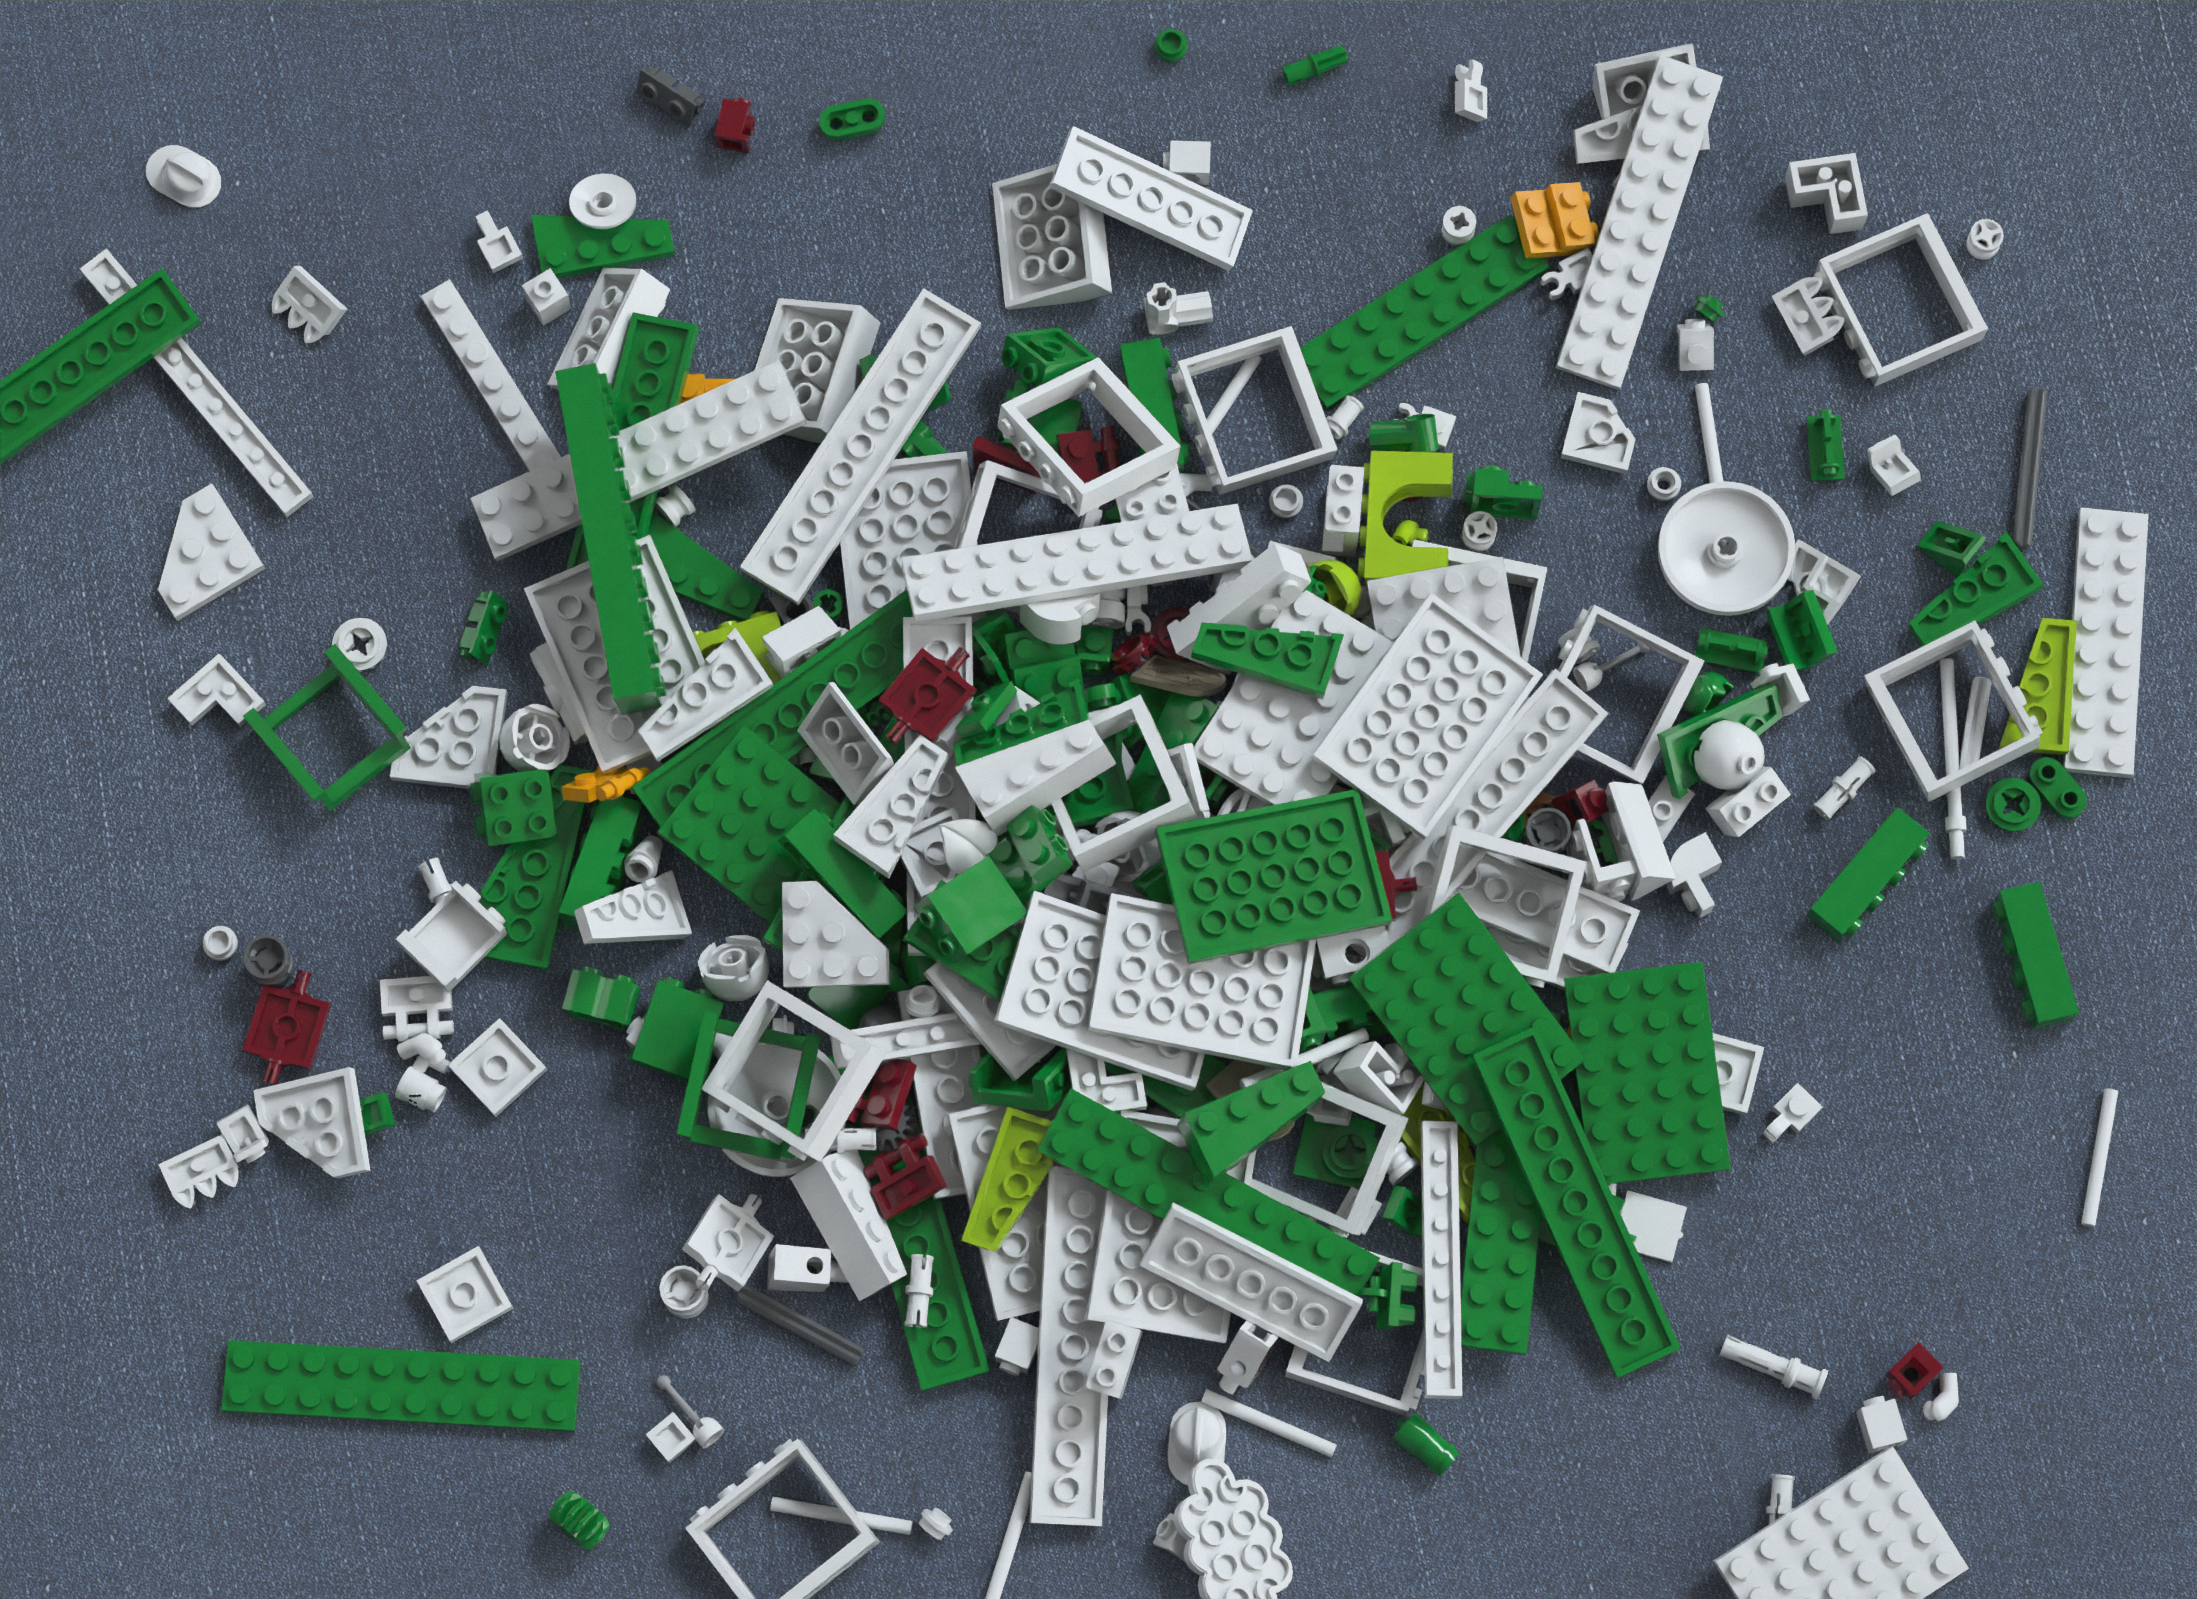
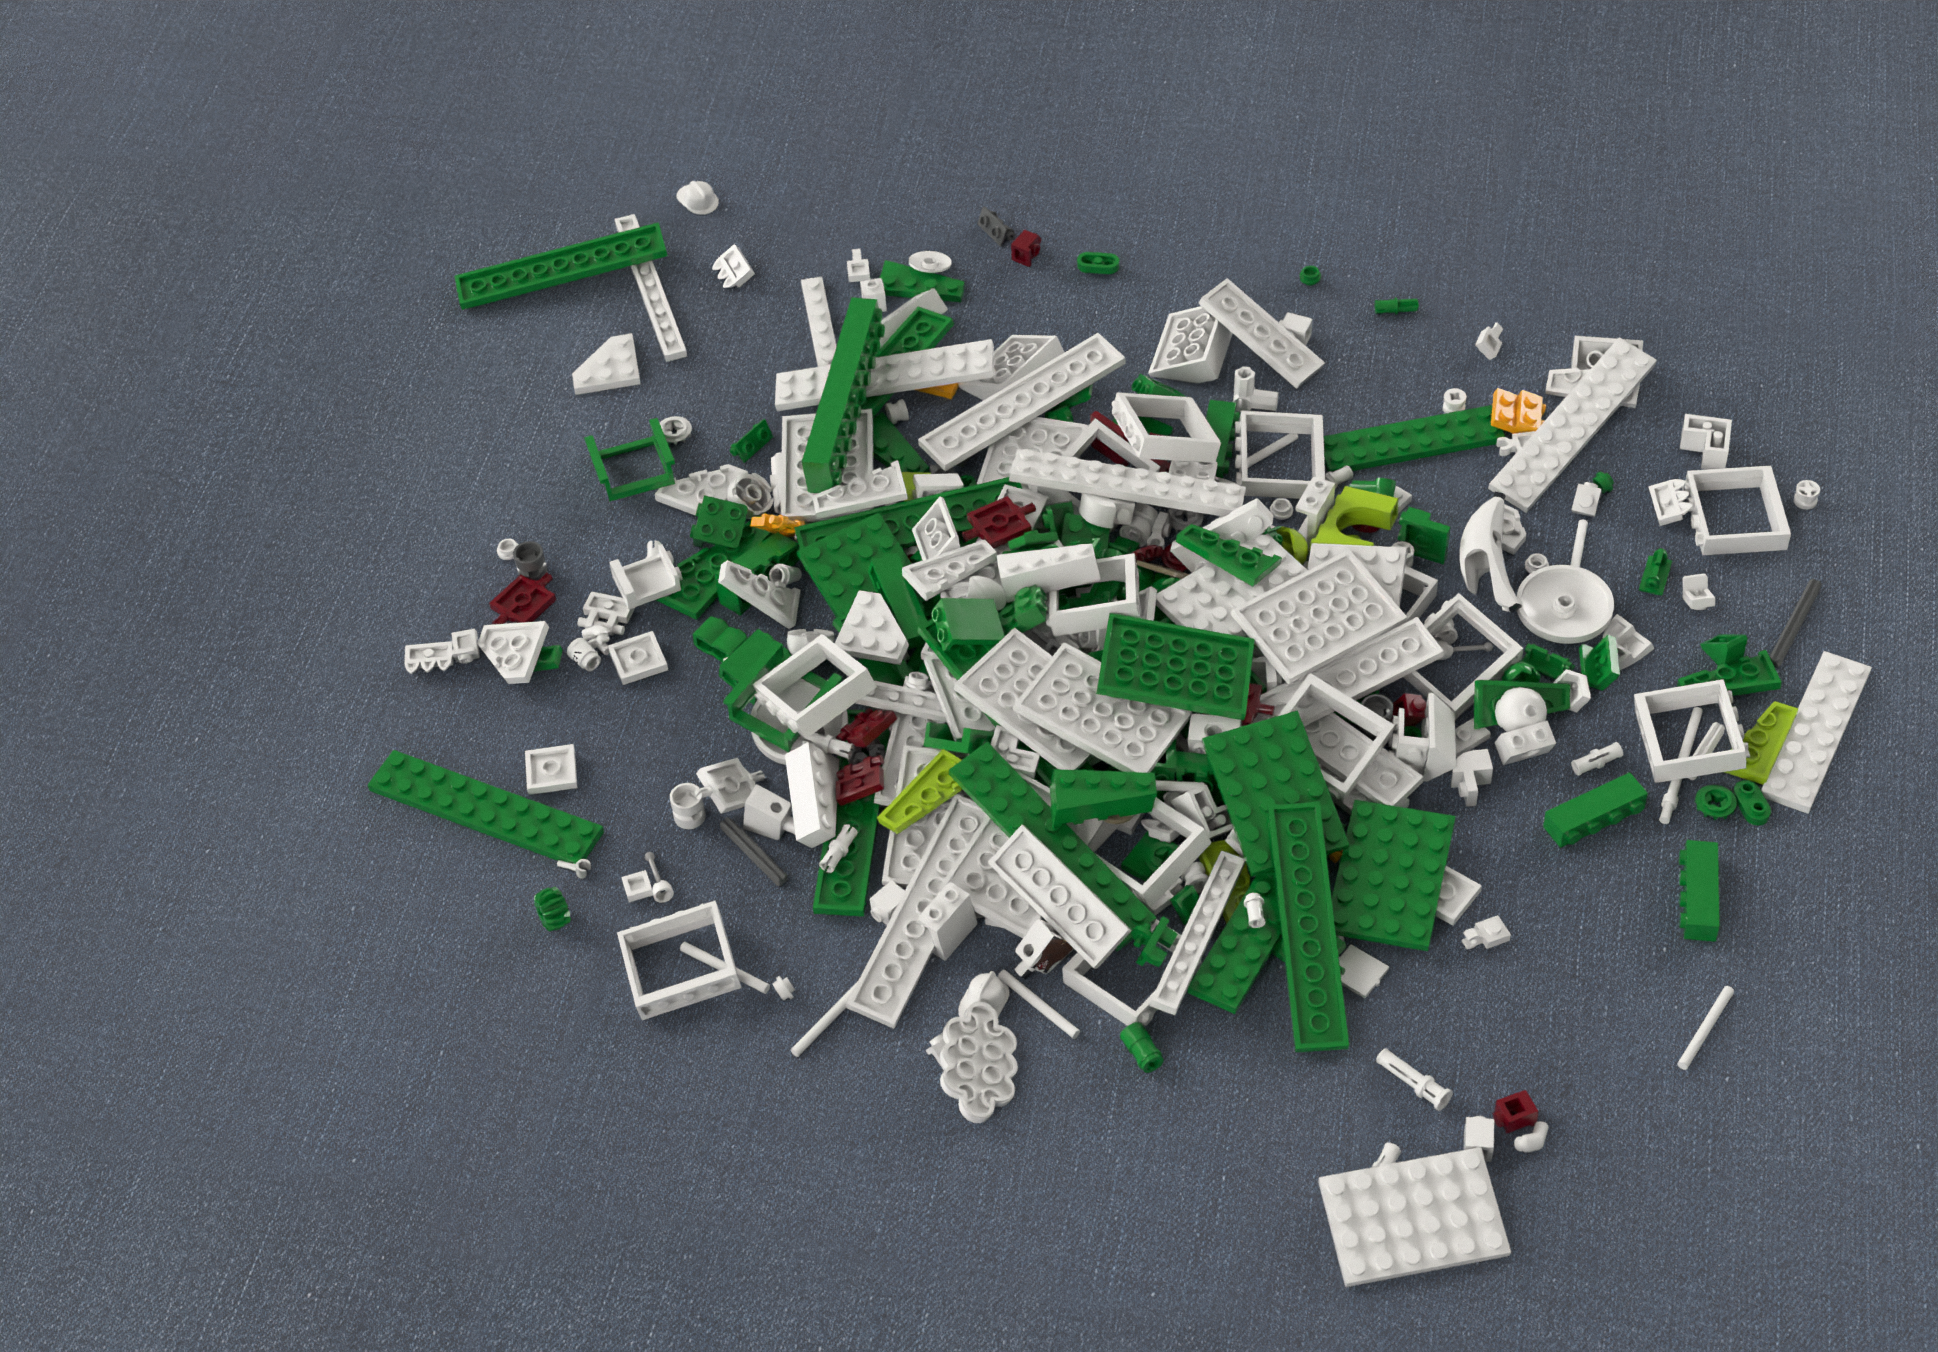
camera: 25 degrees right, 25 degrees down
white plate [167,654,266,727] -> none
none -> white hand [557,859,591,879]
none -> white pin [1244,893,1265,928]
none -> white piece [1460,491,1522,613]

